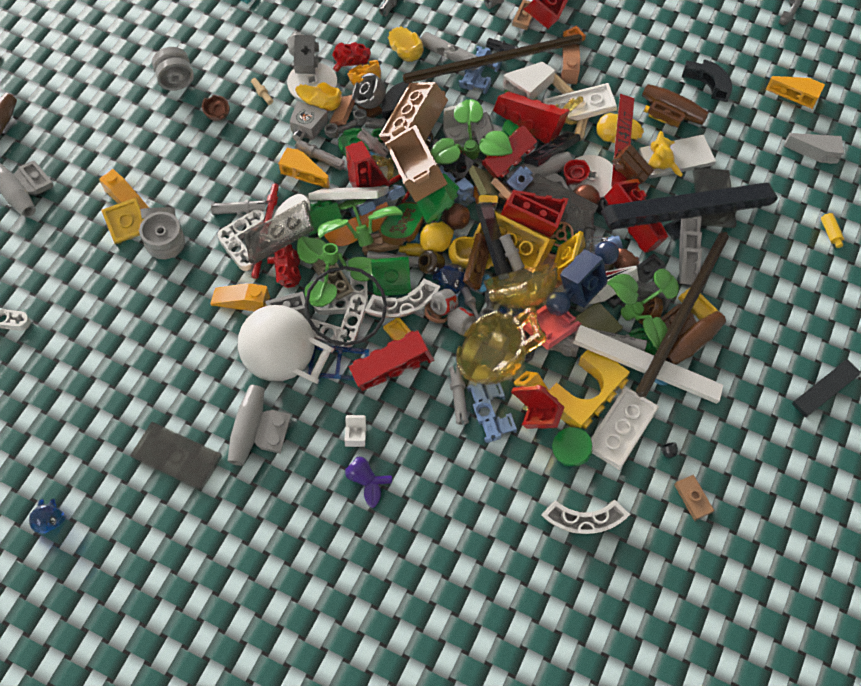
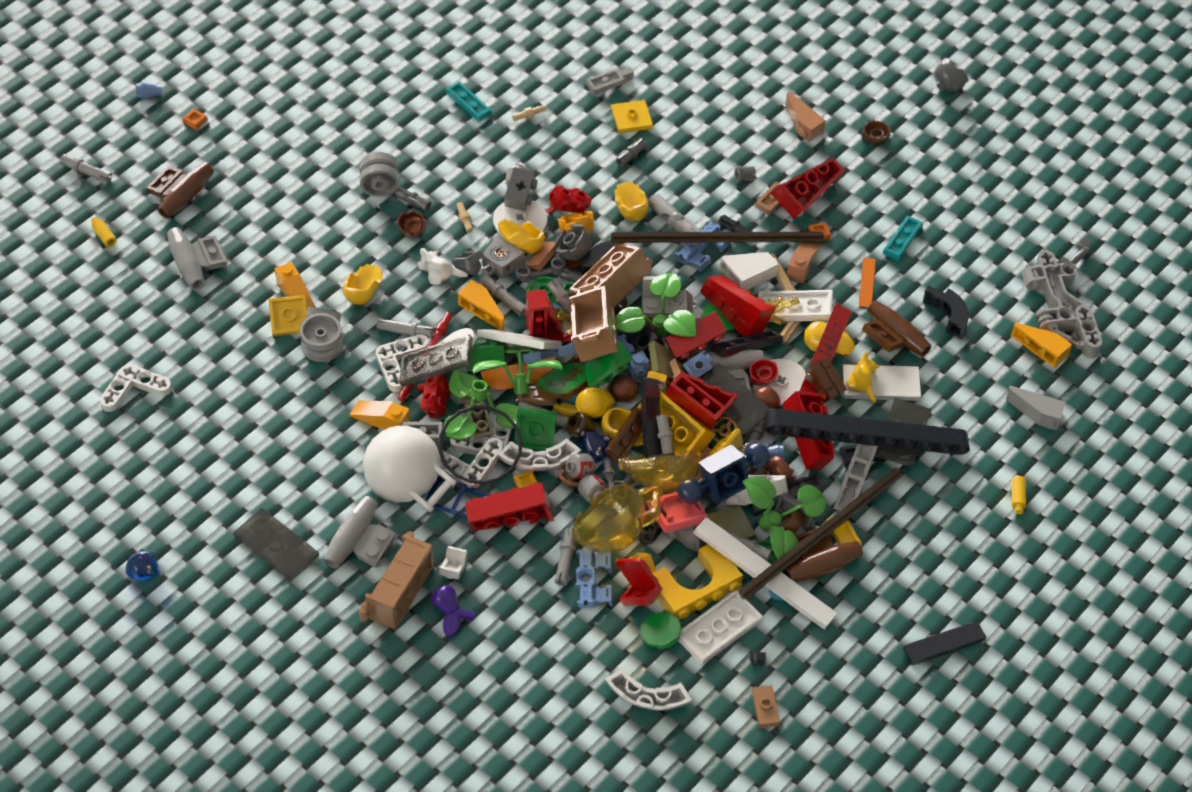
camera: 15 degrees right, 10 degrees down
none -> yellow hair [343,264,383,305]
none -> medium nougat container [359,531,434,629]
none -> dark grey pin [395,187,432,212]
none -> white animal [418,248,468,285]
none -> dark grey tile [452,250,485,275]
none -> orange sticker [859,257,876,307]
none -> teal tile [882,215,923,261]
none -> light grey beam [1022,250,1102,359]

